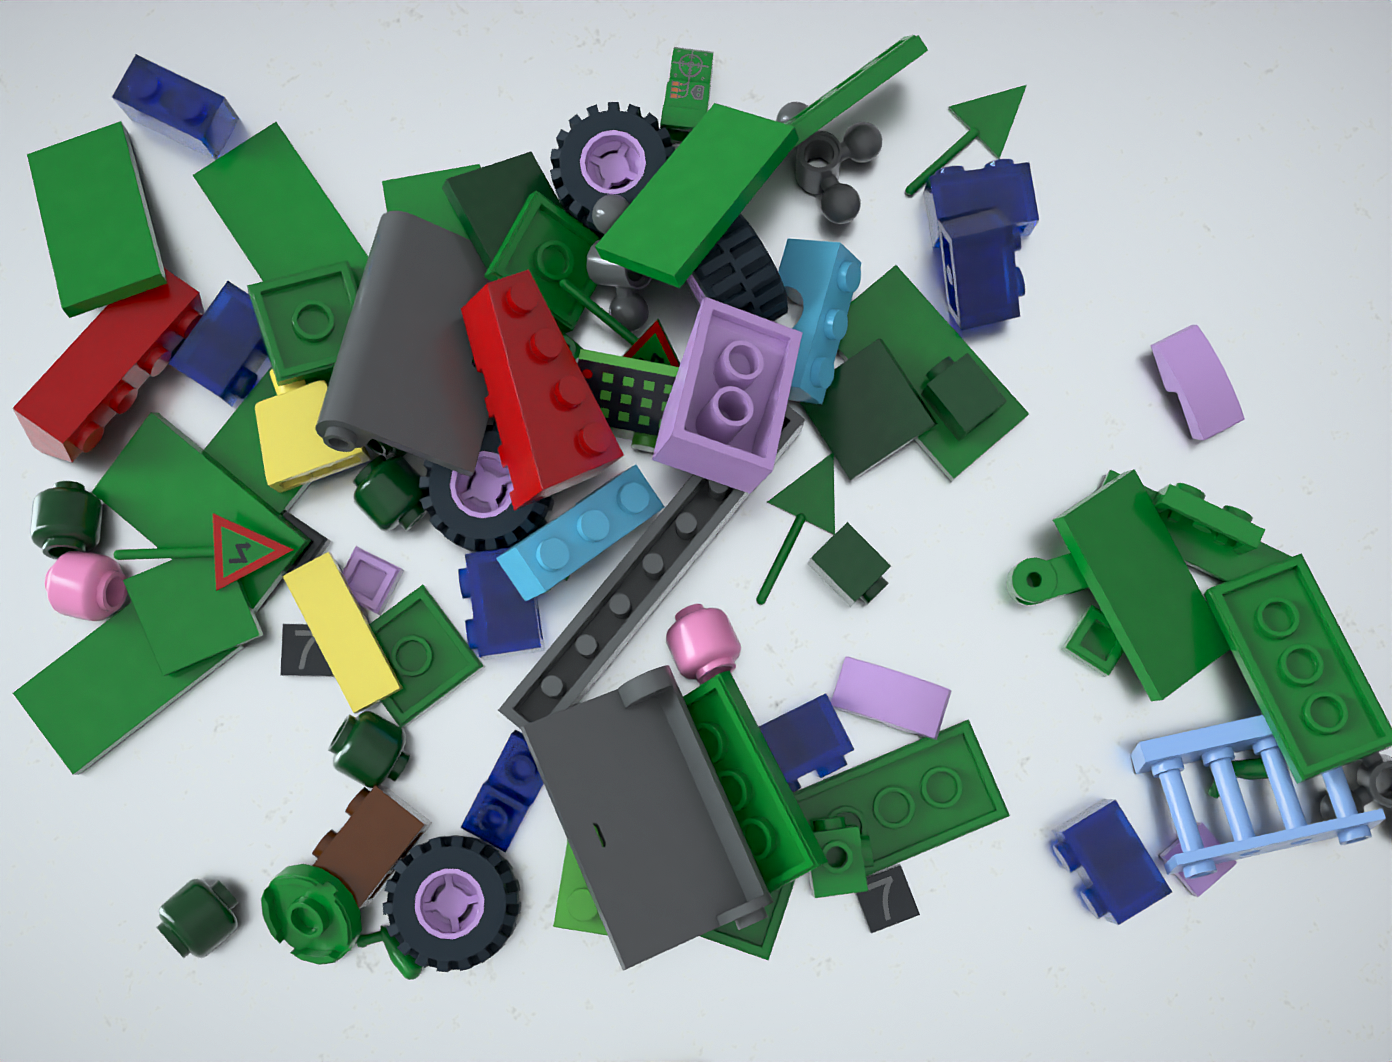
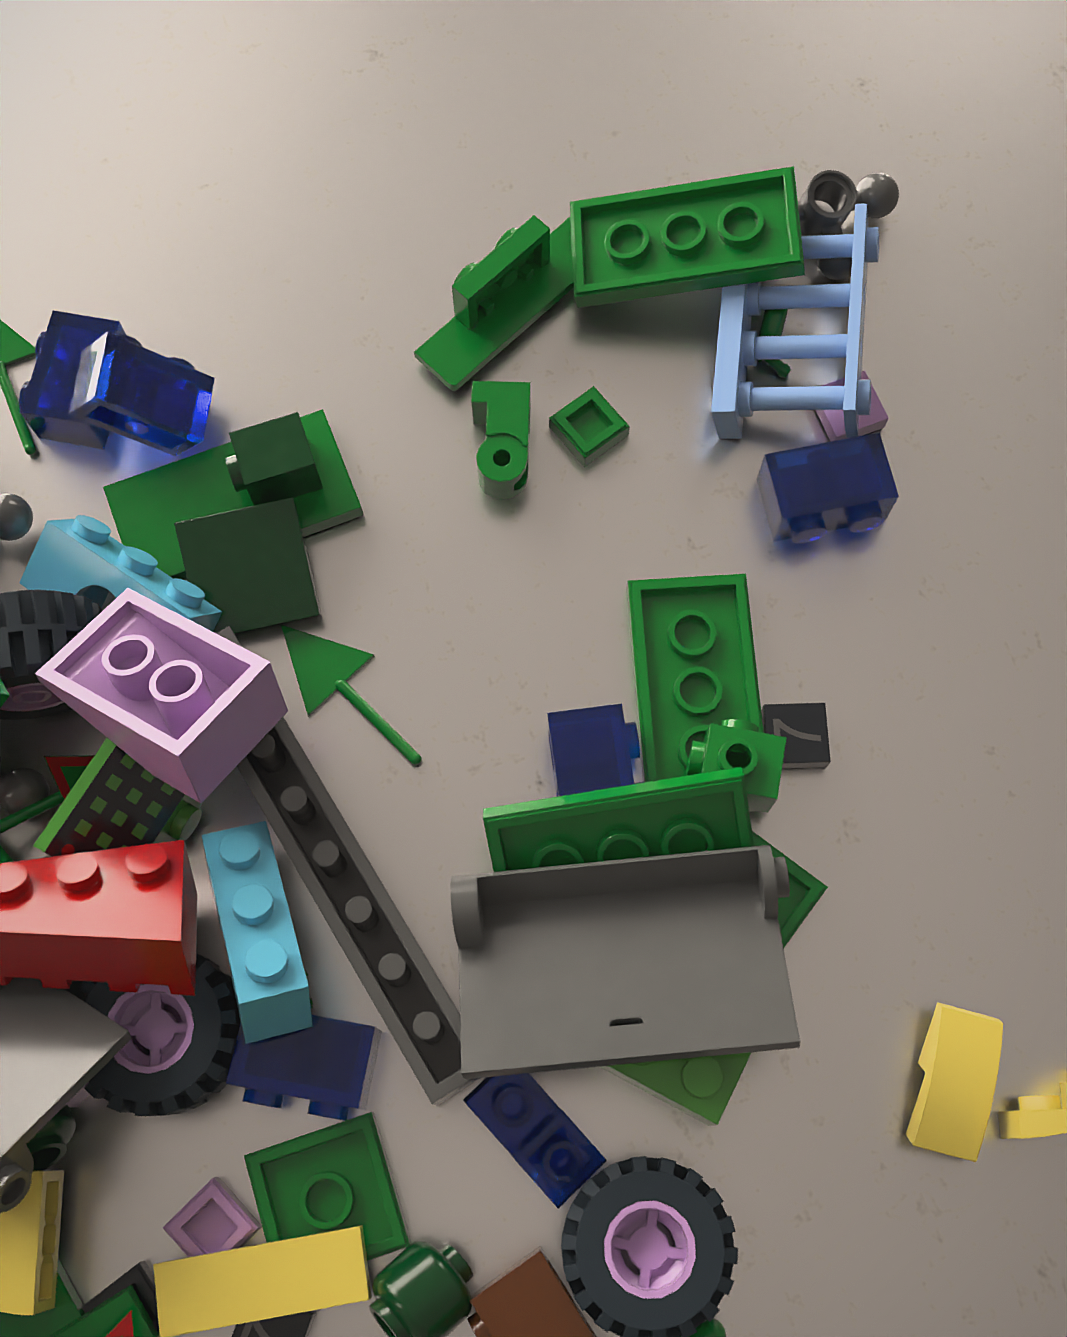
camera: 70 degrees left, 10 degrees down
dark green head [353,455,428,531] -> none
bright pink head [666,604,741,684] -> none
dark green brick [808,522,891,607] -> none
lavender slope [830,656,952,740] -> none
green tile [1053,469,1230,702] -> none
lavender slope [1151,325,1245,441] -> none

